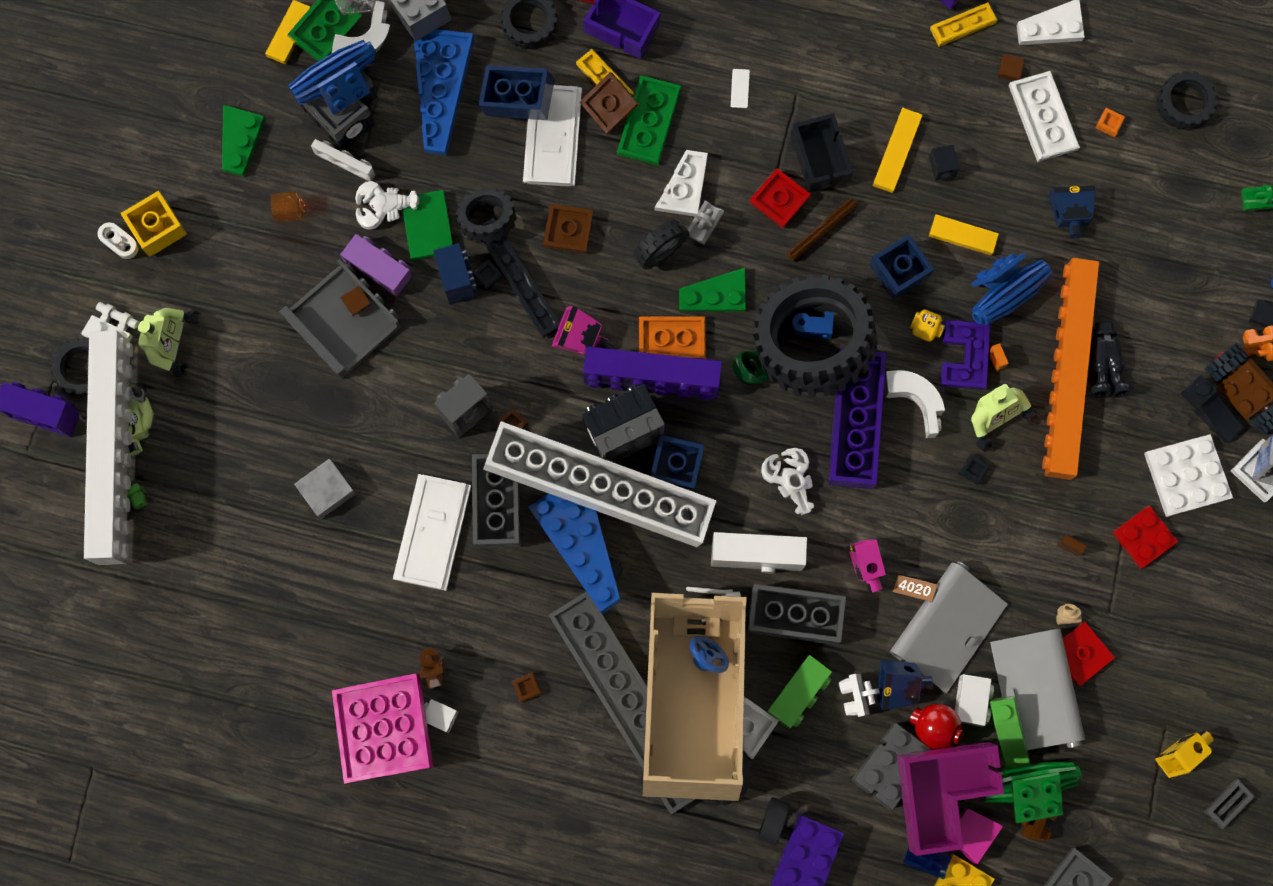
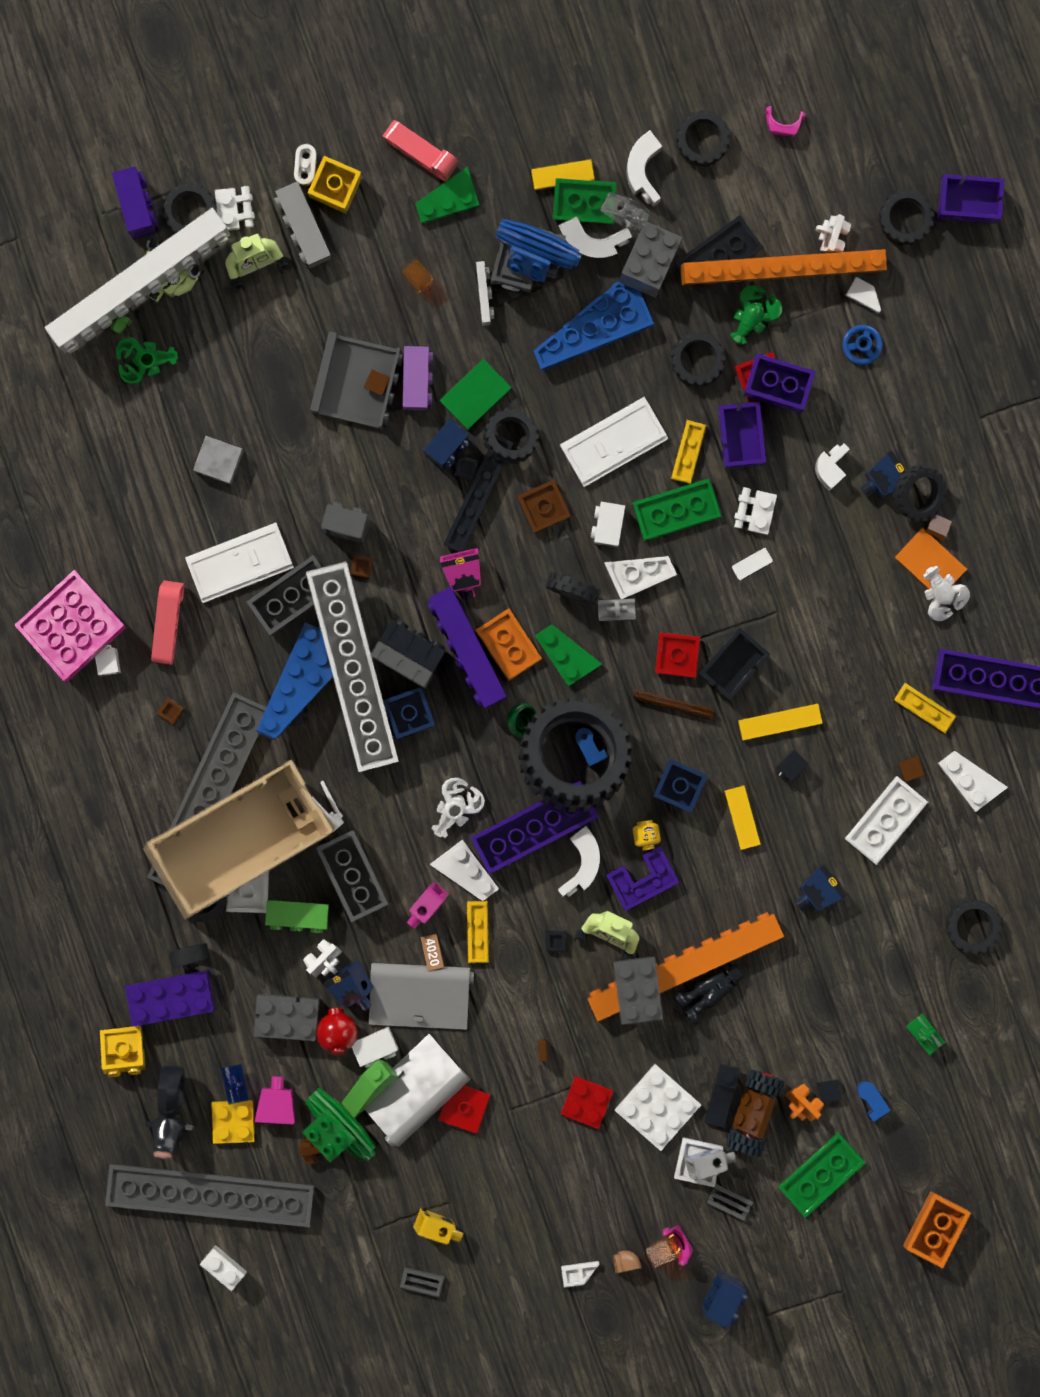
camera: 50 degrees right, 10 degrees up
white animal [355,181,420,230] -> none
reddish brown hips [419,647,445,688] -> none
dark blue brick [479,65,555,120] -> none
reddish brown plate [580,72,640,134] -> none
blue piece [690,636,729,673] -> none
white brick [711,532,807,573] -> none
magenta piece [897,742,1004,856] -> none
blue plate [971,253,1052,325] -> none
orange tile [988,343,1009,372] -> none
tan plate [1056,604,1082,625] -> none
orange tile [1095,108,1125,137] -> none
none -> green animal [116,337,178,384]
none -> coral beam [151,580,185,665]
none -> light grey brick [274,181,332,268]
none -> coral beam [382,120,458,182]
none -> white wing [430,840,499,901]
none -> yellow tile [467,901,489,963]
none -> white brick [591,502,625,548]
none -> dark grey brick [613,956,663,1024]
none -> white plate [734,487,777,535]

